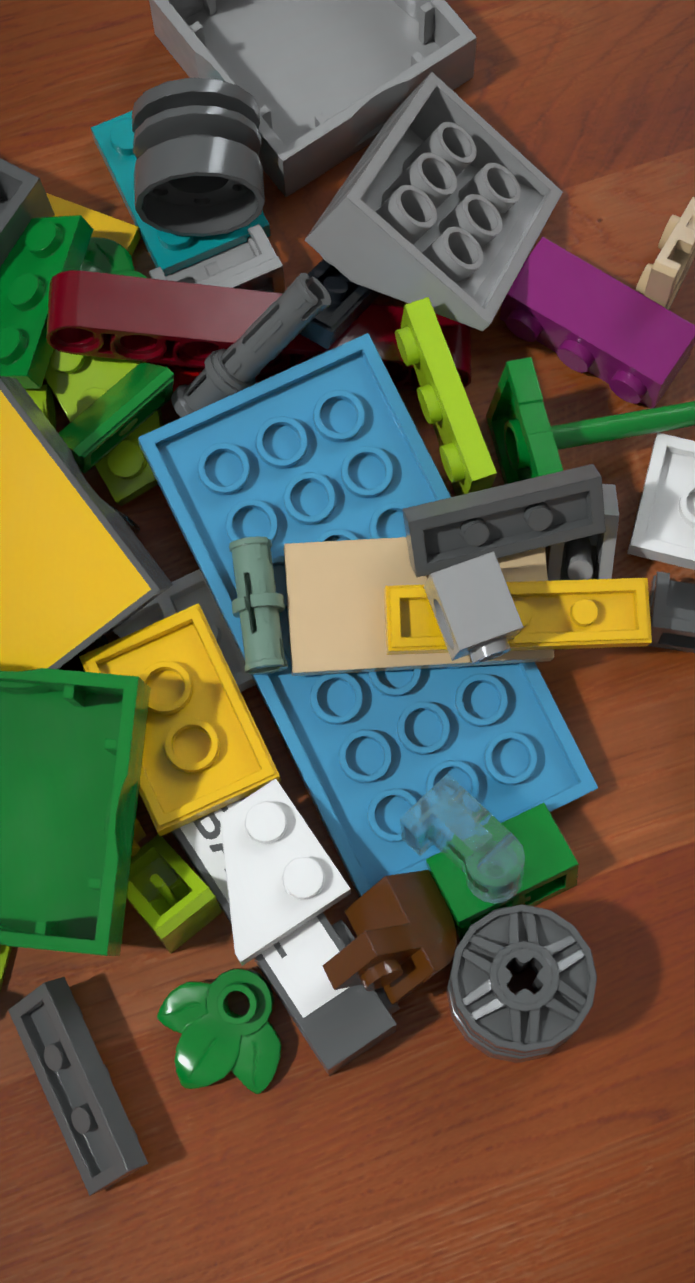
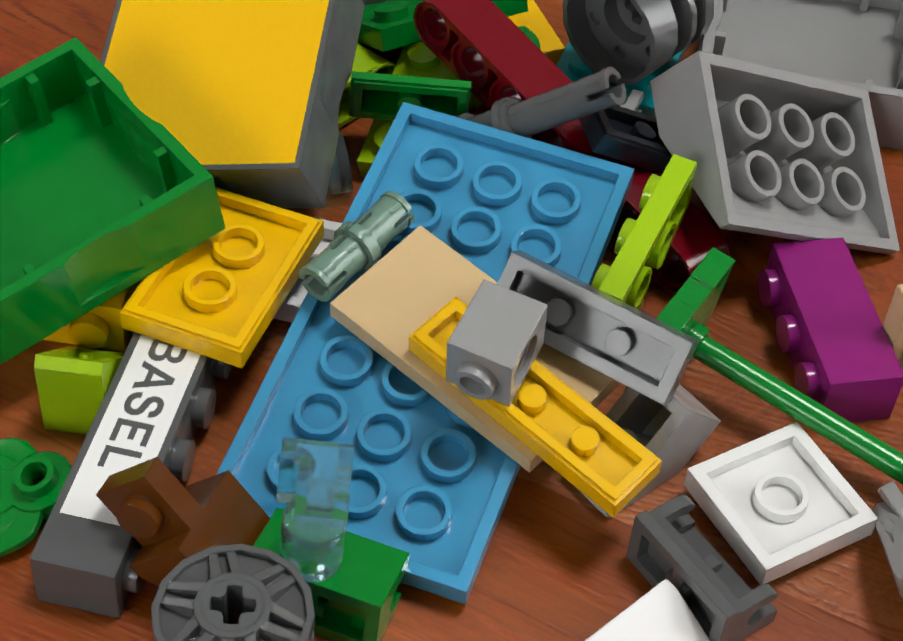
camera: 40 degrees right, 25 degrees down
white wing [220,779,351,966] -> none

